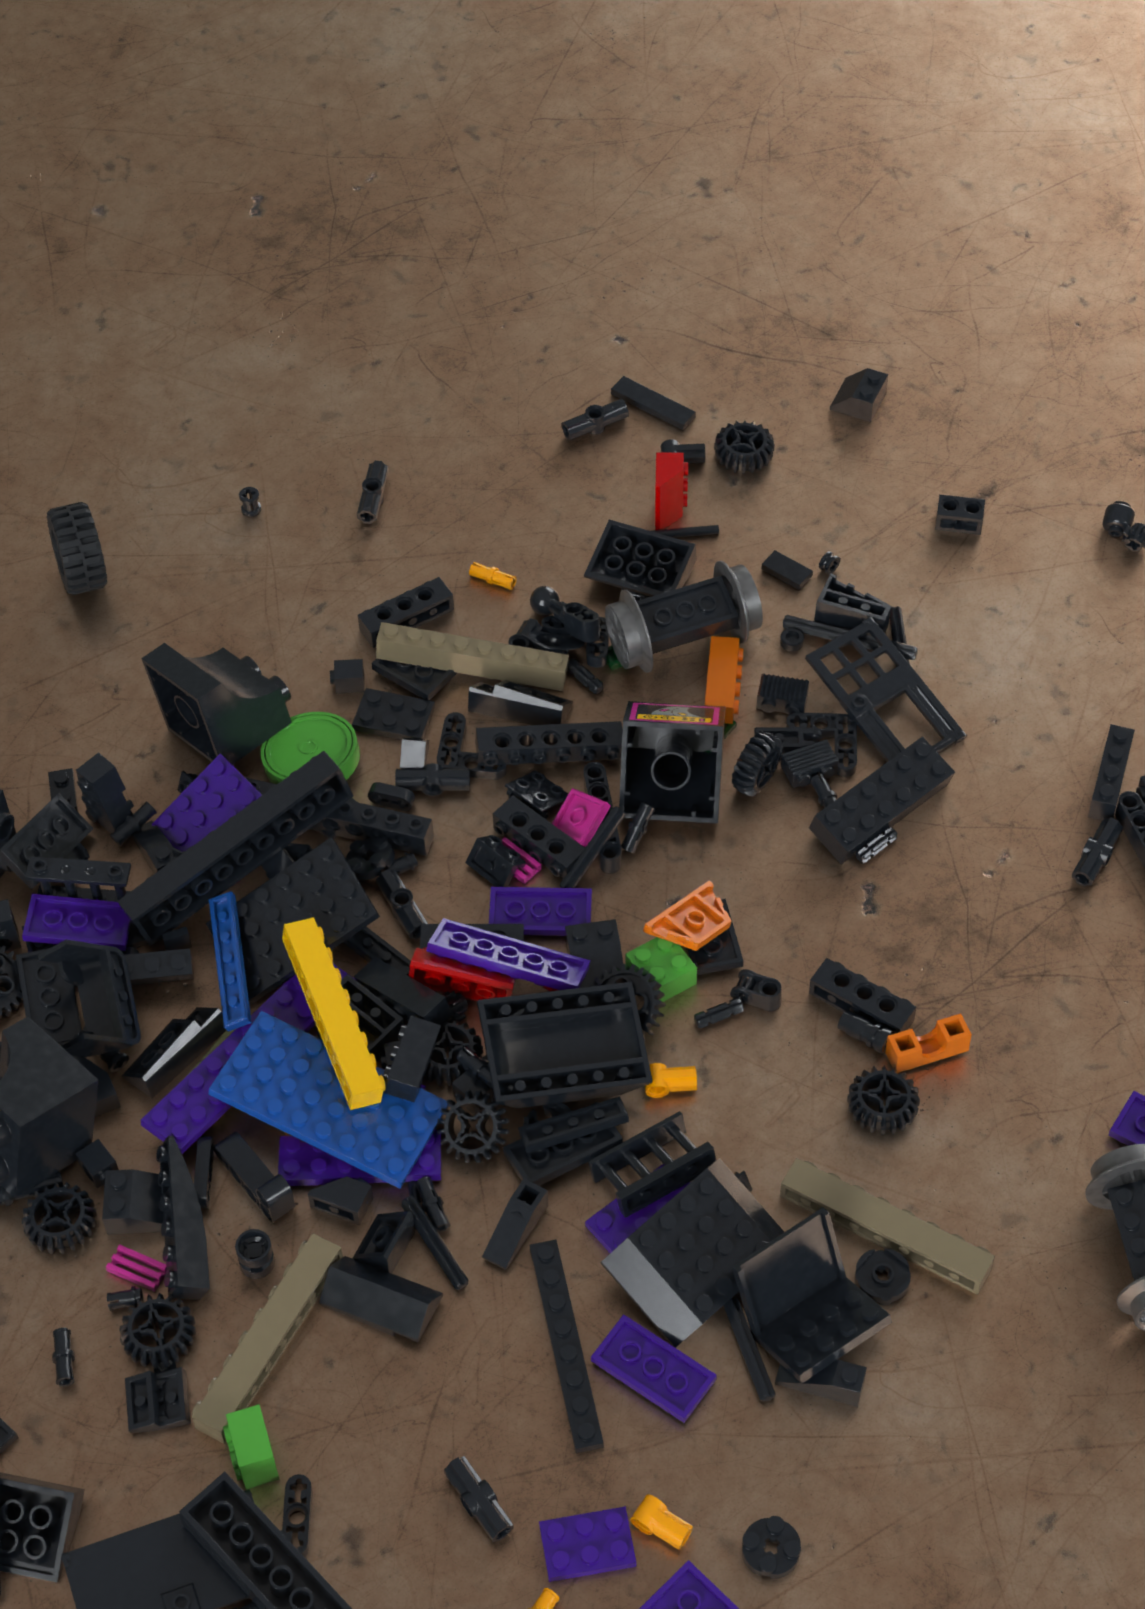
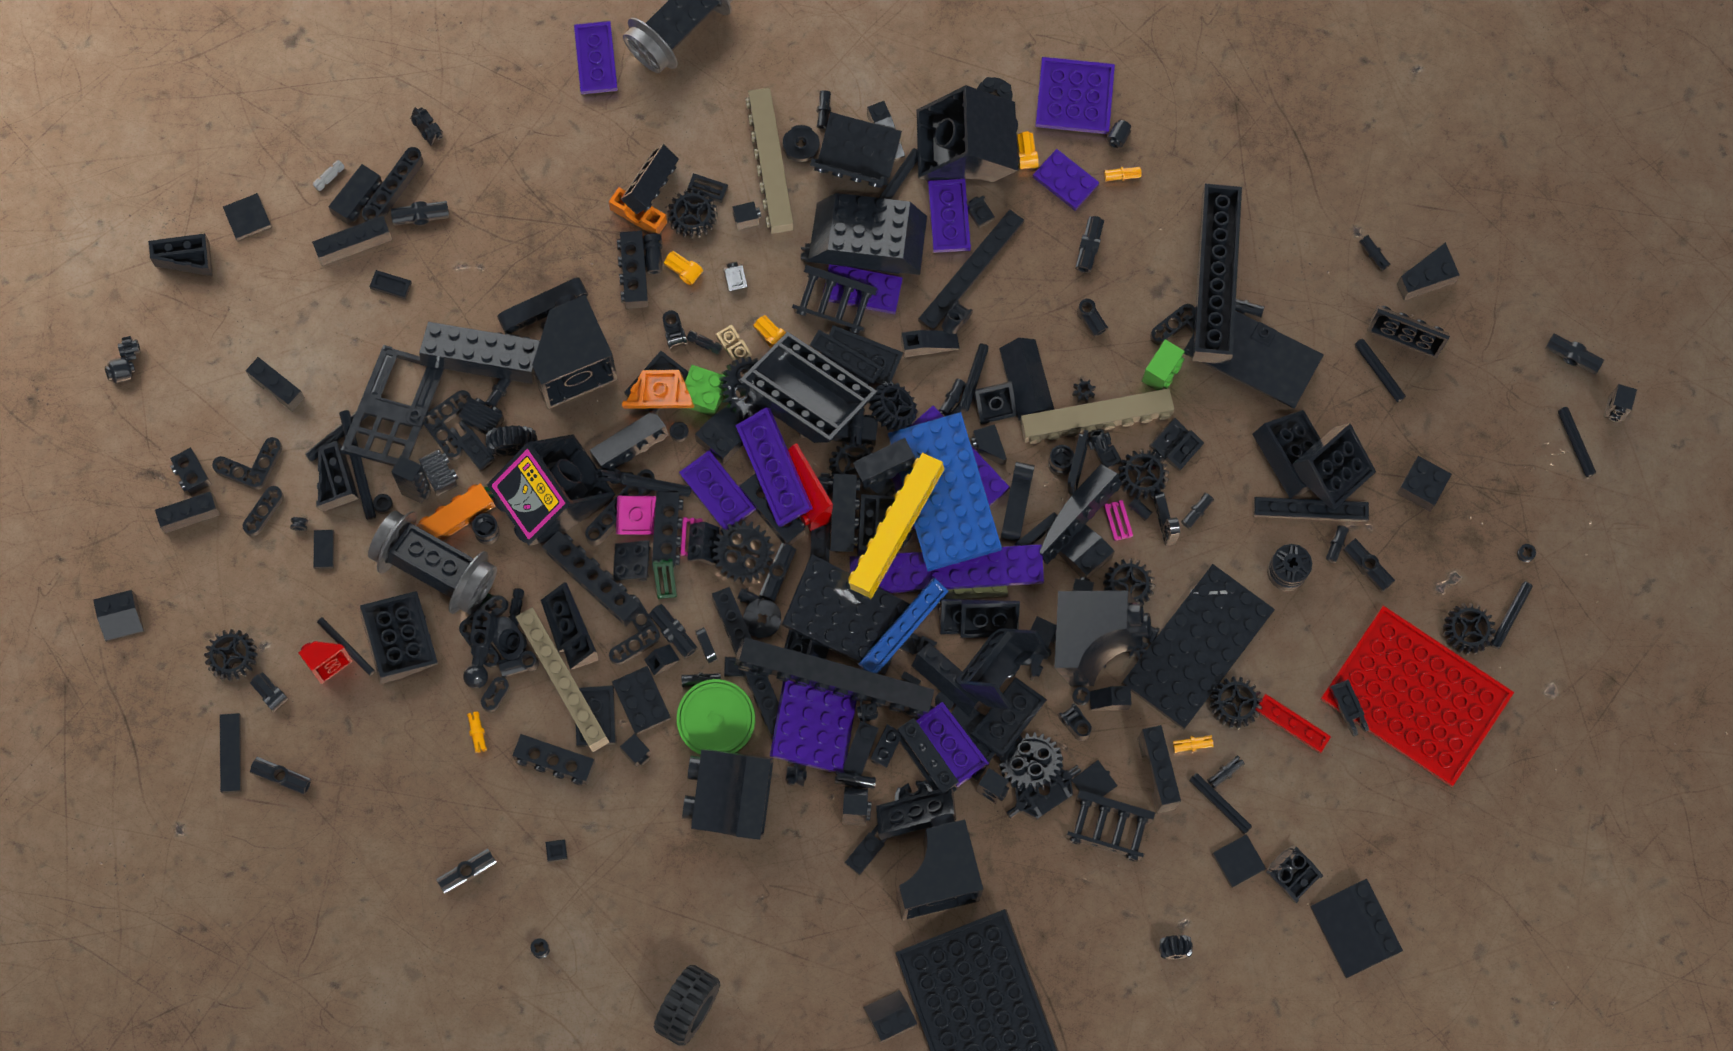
camera: 135 degrees left, 20 degrees up
none -> black brick [155,491,220,533]
none -> black beam [212,437,282,490]
none -> black beam [242,486,284,536]
none -> black arch [245,357,305,412]
none -> black tile [369,270,412,300]
none -> black brick [391,455,431,504]
none -> black wheel [472,514,500,545]
none -> black beam [481,677,510,712]
none -> black beam [497,277,588,334]
none -> black slope [532,294,618,409]
none -> black tile [545,839,568,862]
none -> black brick [590,410,669,470]
none -> black brick [621,144,679,214]
none -> dark green tile [653,559,677,599]
none -> light orange piece [664,251,703,286]
none -> black tile [670,422,689,442]
none -> black pin [681,672,721,687]
none -> black tile [687,173,728,203]
none -> black gear [711,520,775,584]
none -> tan slope [715,324,752,361]
none -> bracket [723,261,748,291]
none -> black brick [732,201,762,230]
none -> black pin [816,90,831,129]
none -> black hinge [870,724,902,768]
none -> black slope [898,633,937,655]
none -> black brick [916,85,1020,182]
none -> black piece [942,300,973,334]
none -> black bracket [968,195,995,228]
none -> black piece [1067,430,1089,496]
none -> black gear [1072,379,1096,403]
none -> black piece [1077,298,1108,337]
none -> black gear [1088,429,1112,453]
none -> black tile [1096,445,1122,469]
none -> black beam [1153,492,1180,546]

